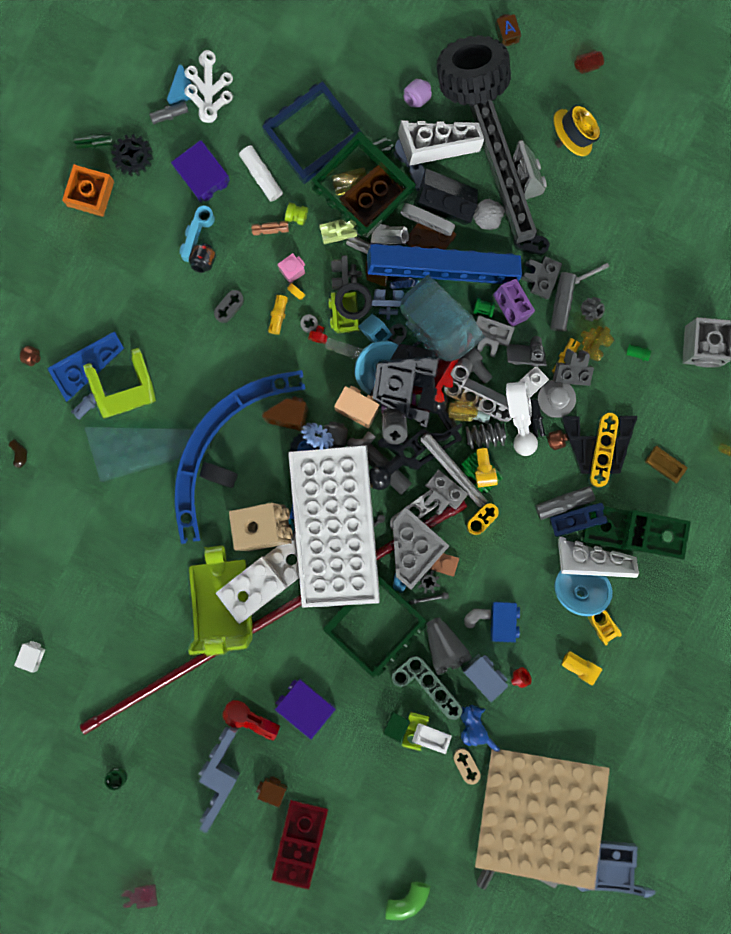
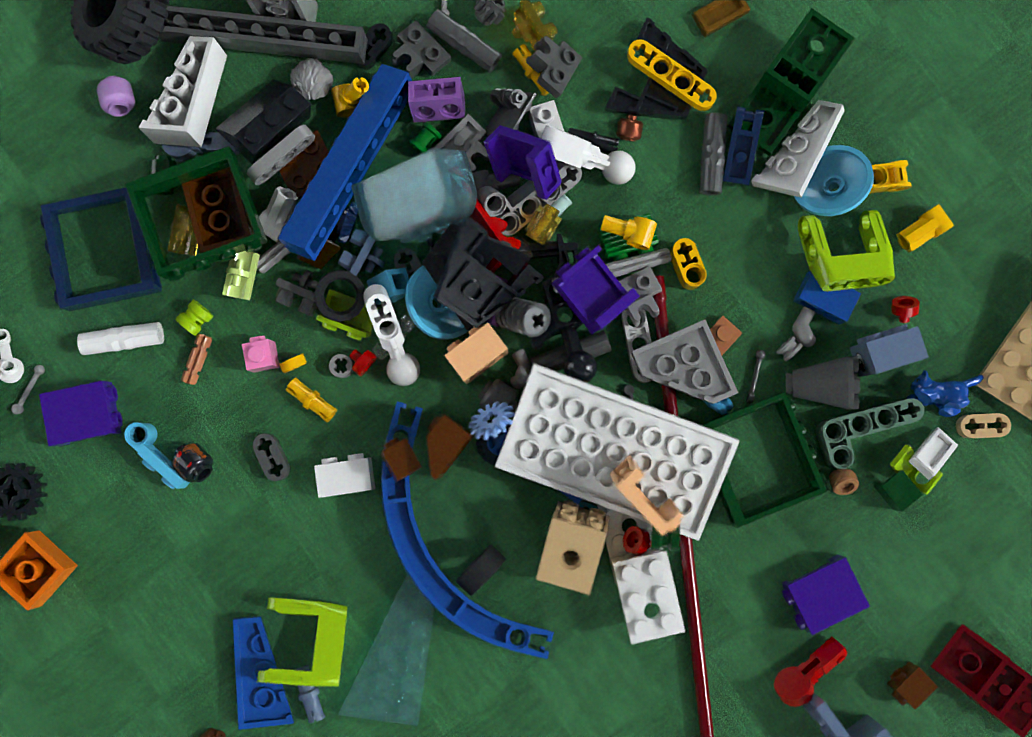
camera: 65 degrees left, 0 degrees up
lime panel [189,545,253,656] -> none
dark grey gear [417,571,440,594] -> none
dark grey piece [465,422,506,450] -> none
light grey plate [537,380,576,418] -> none
none -> light grey hinge [11,365,45,414]
none -> white brick [314,453,375,498]
none -> yellow pin [331,78,369,117]
none -> white beam [363,284,420,386]
none -> reddish brown brick [380,437,422,483]
none -> dark purple panel [484,125,562,200]
none -> dark purple panel [552,245,640,334]
none -> light nougat panel [609,455,683,536]
none -> red tile [623,526,651,555]
none -> dark green wheel [651,524,680,551]
none -> light grey bush [776,336,803,362]
none -> lime connector [798,210,895,291]
none -> medium nougat tile [829,468,859,495]

